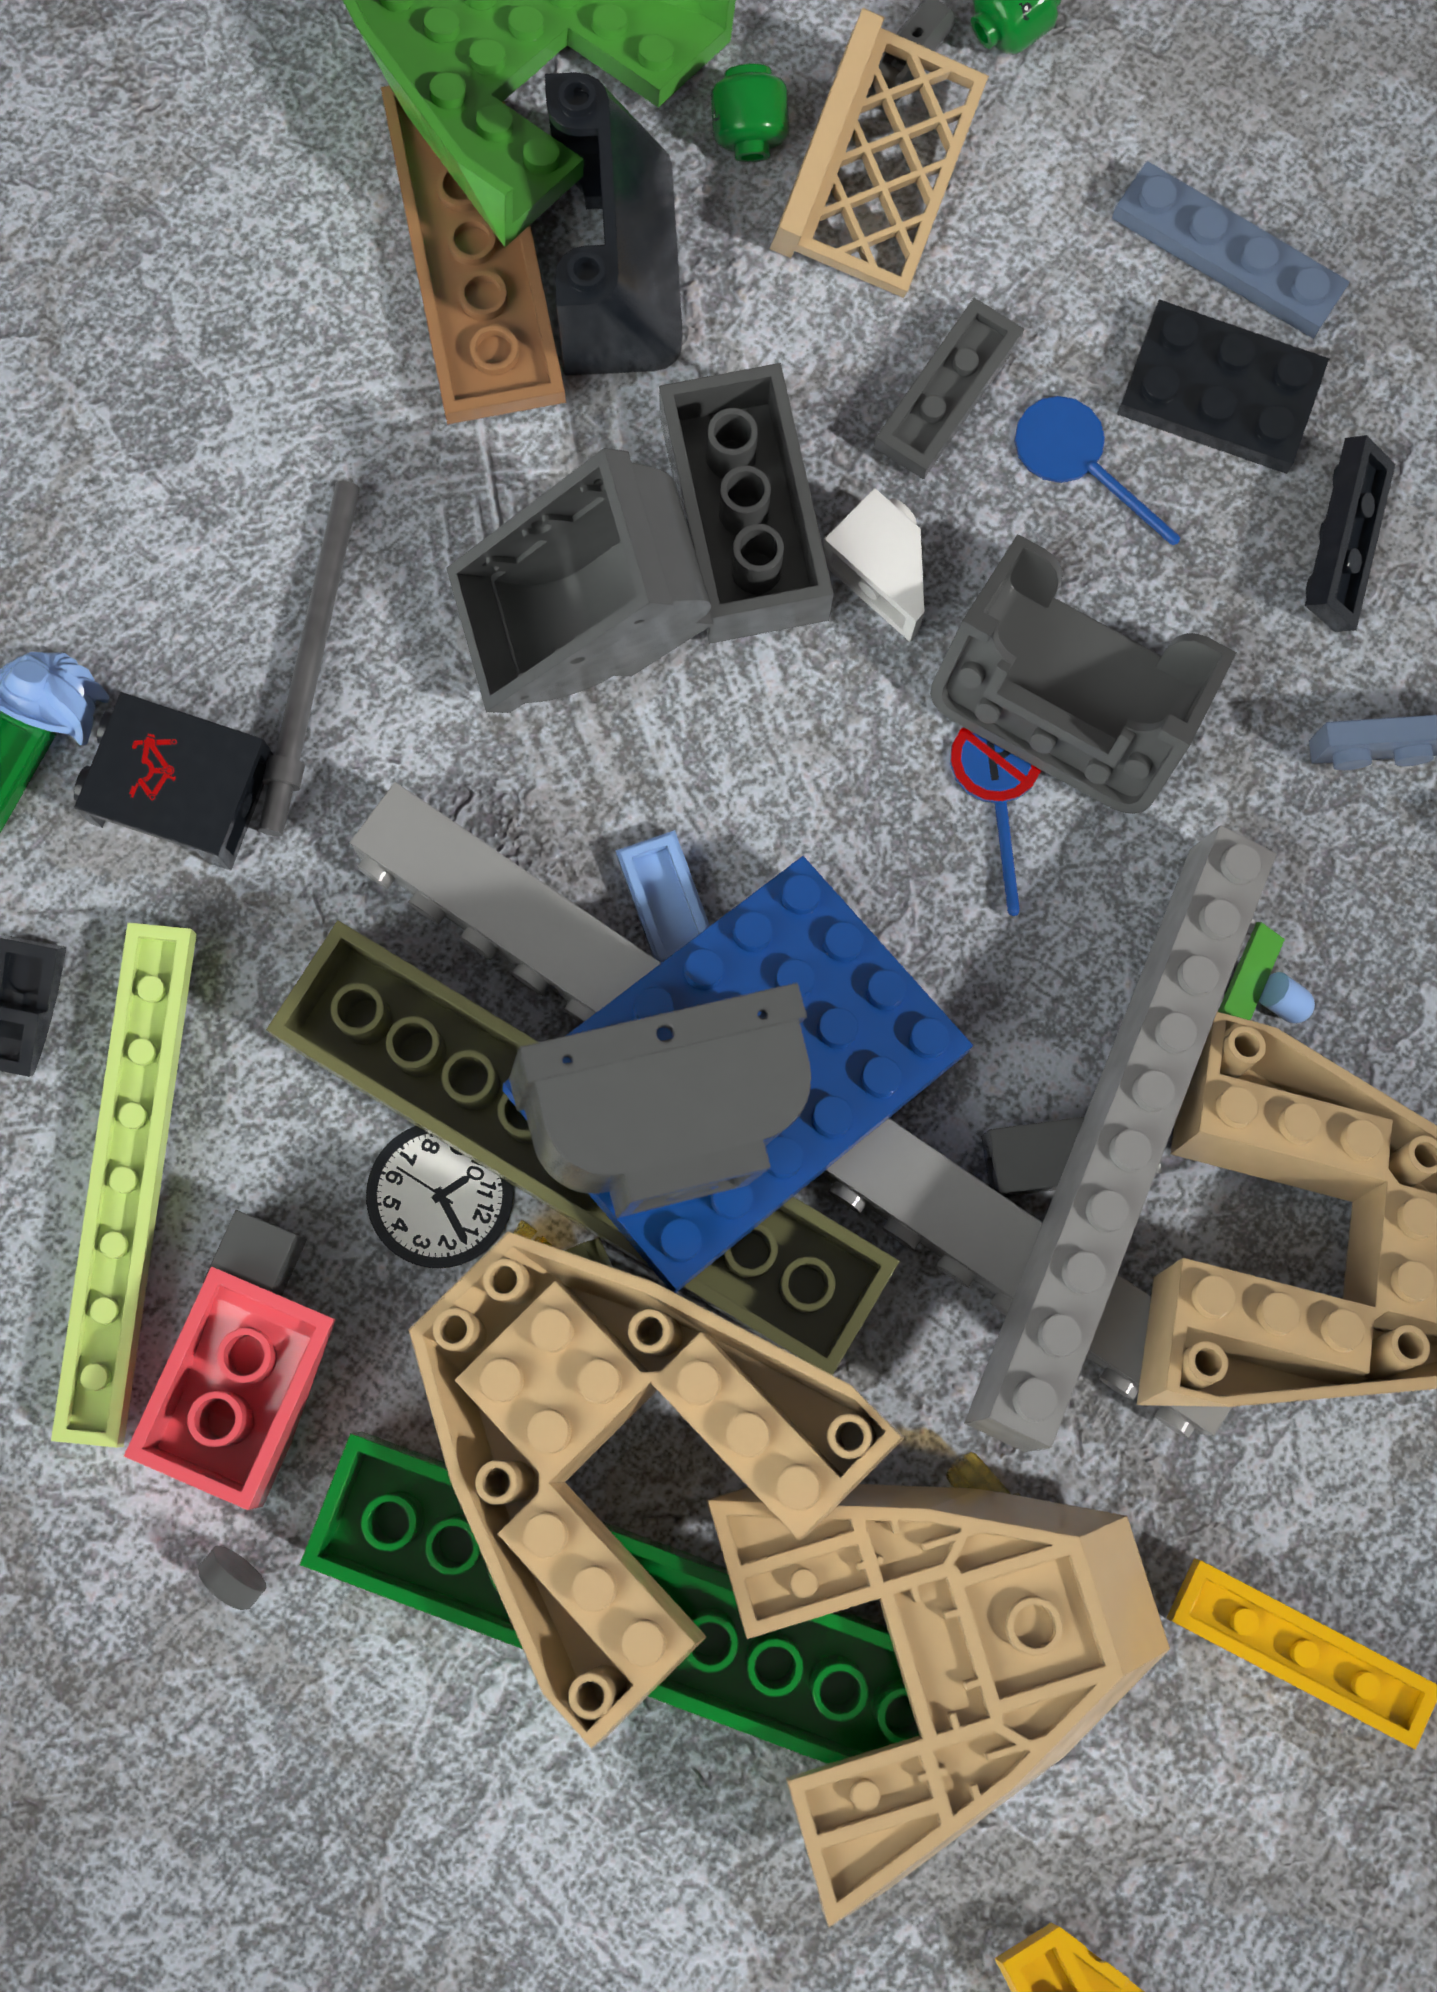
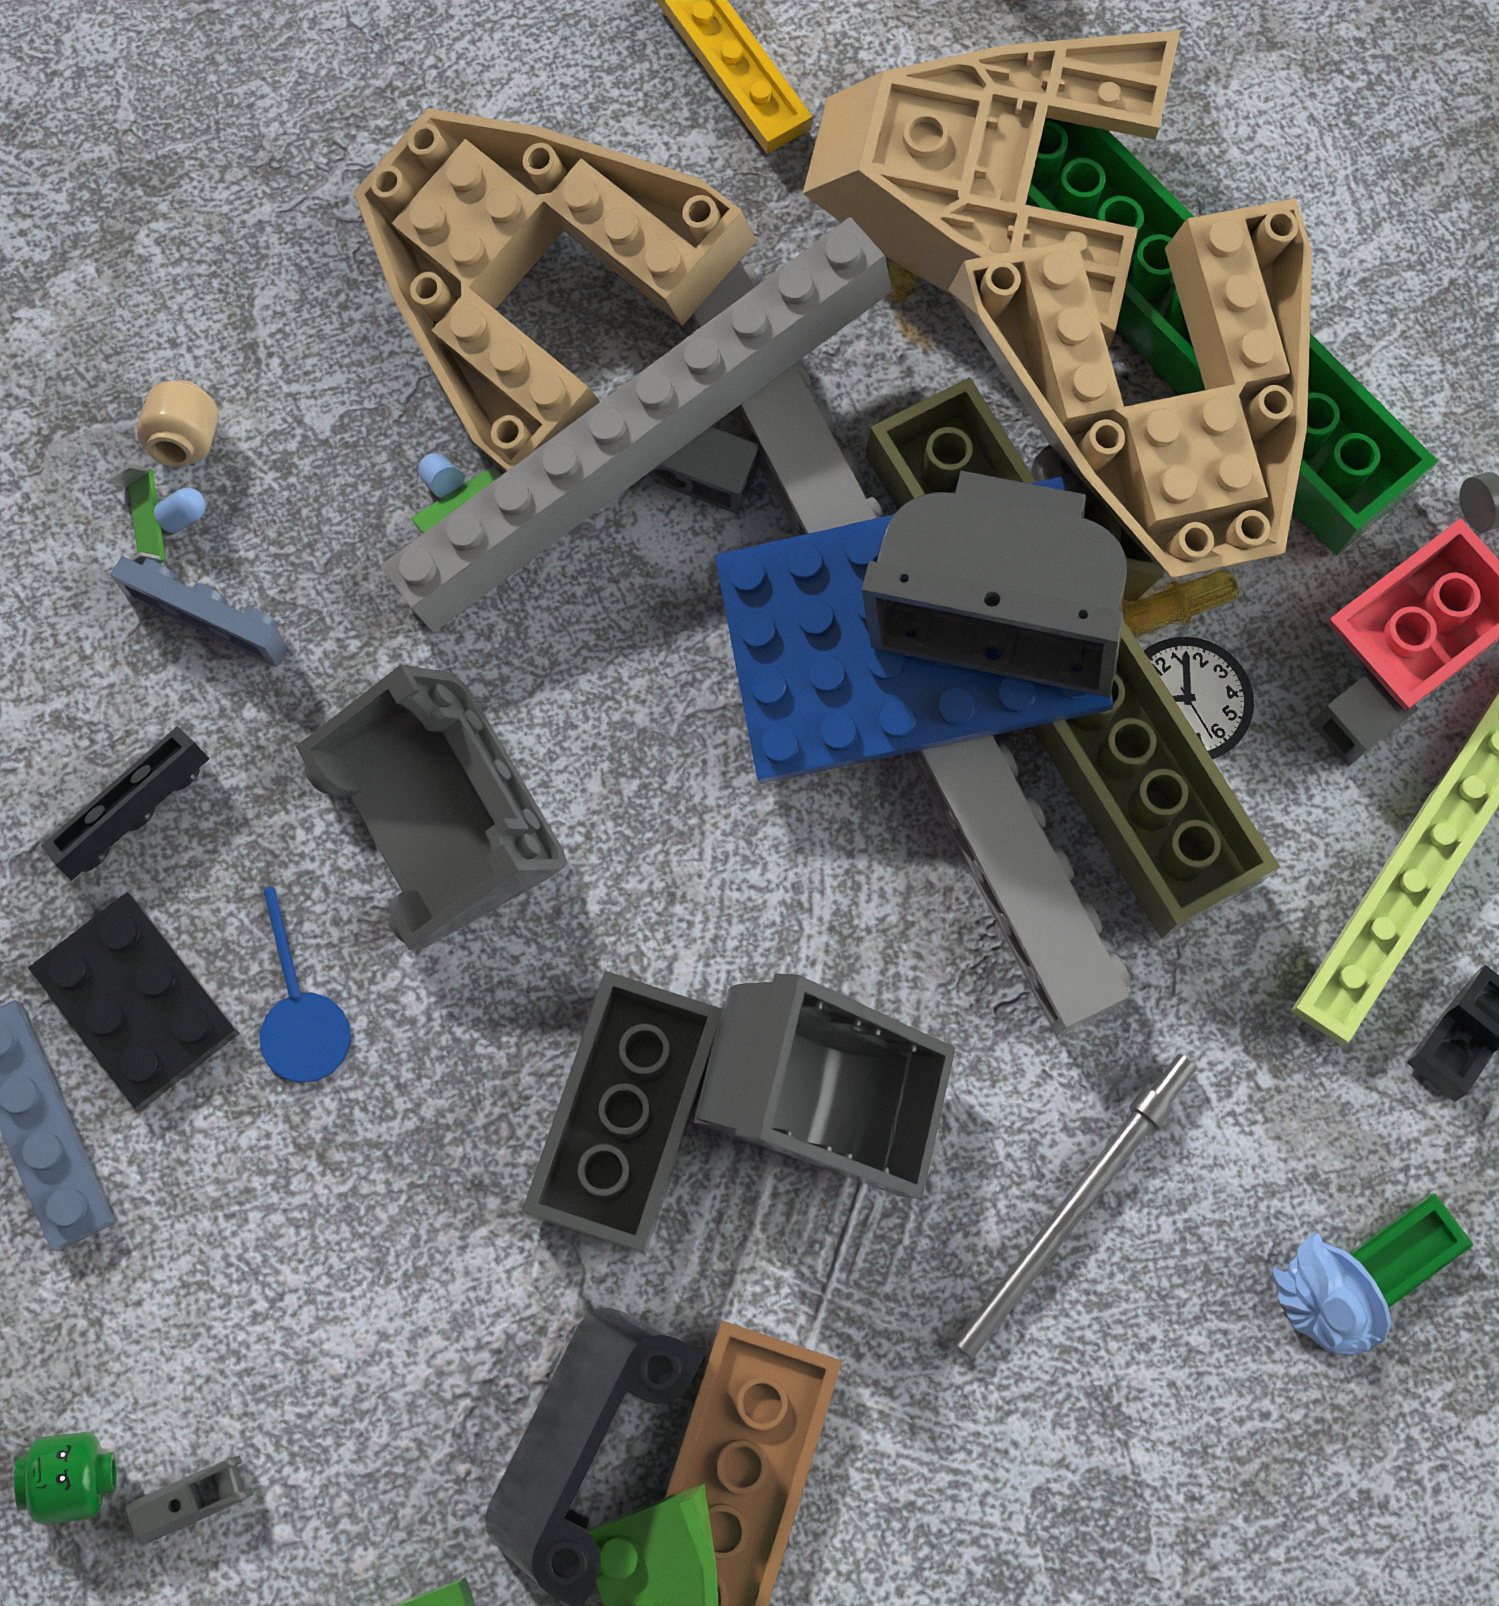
camera: 150 degrees left, 5 degrees down
black panel [74,692,274,871] -> none
light blue tile [616,830,710,963] -> none
green head [711,64,790,162] -> none
tan fence [769,8,989,298] -> none
white slope [823,488,925,642] -> none
dark grey plate [873,298,1024,480] -> none
piece [950,727,1041,916] -> none

